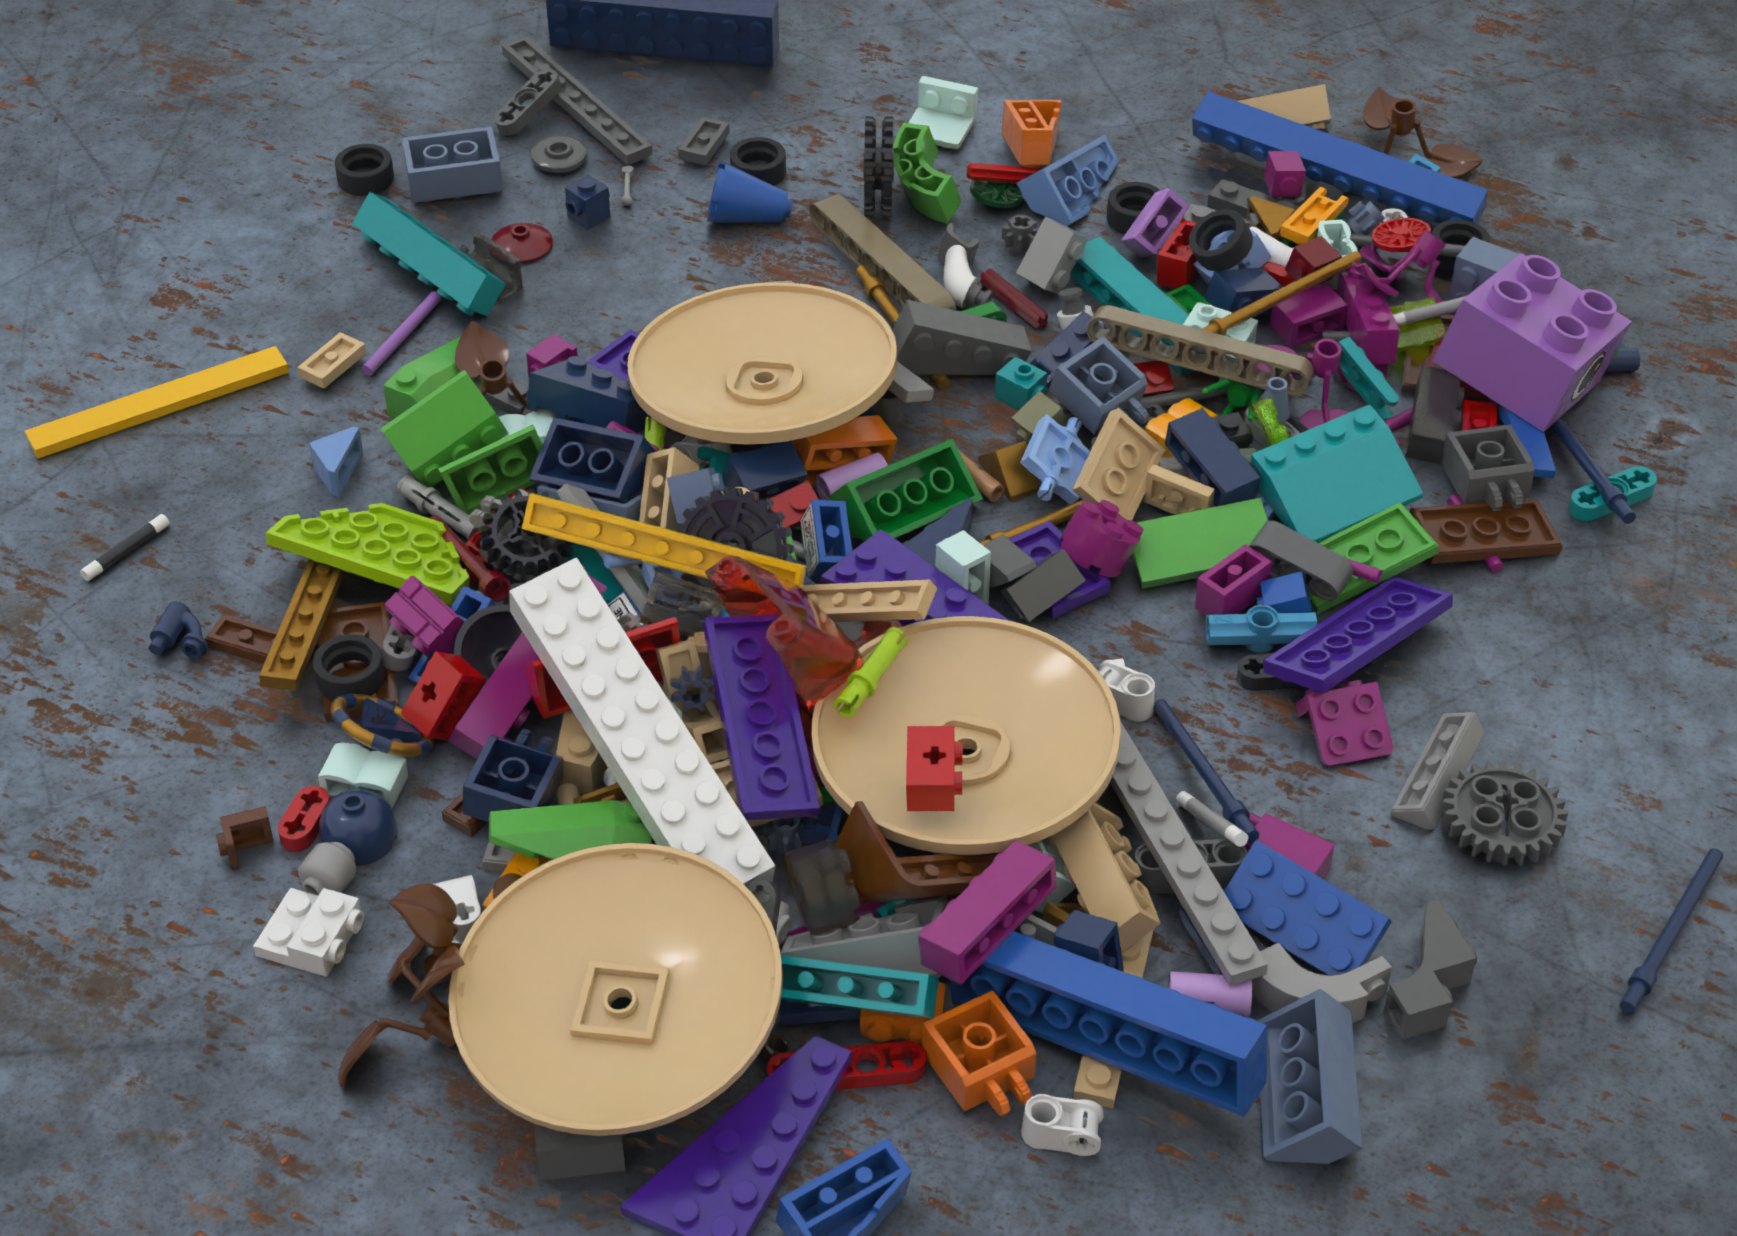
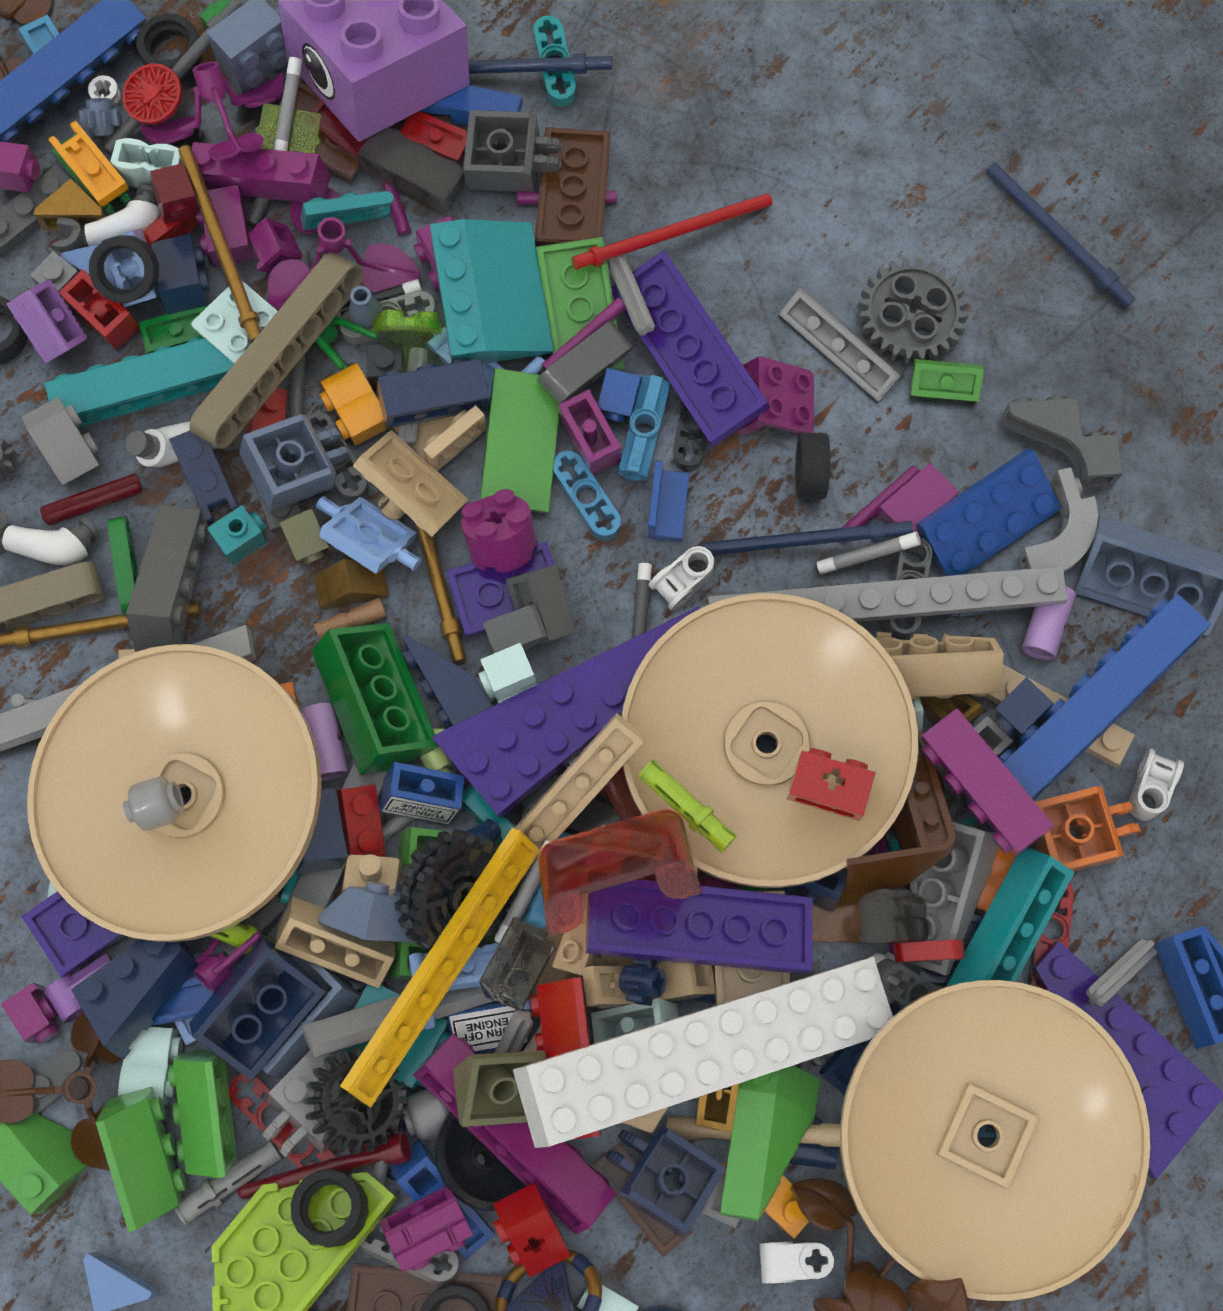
camera: 75 degrees left, 30 degrees up
none -> light grey head [123,777,184,831]
none -> magenta brick [248,218,303,274]
none -> black tyre [290,1169,369,1248]
none -> dark azure beam [553,451,621,541]
none -> red bar [571,193,772,270]
none -> light grey axle [607,254,655,336]
none -> blue panel [647,461,689,542]
none -> black tyre [795,433,830,499]
none -> red beam [894,940,965,962]
none -> bright green plate [910,359,984,402]
none -> light grey axle [1086,939,1157,1007]

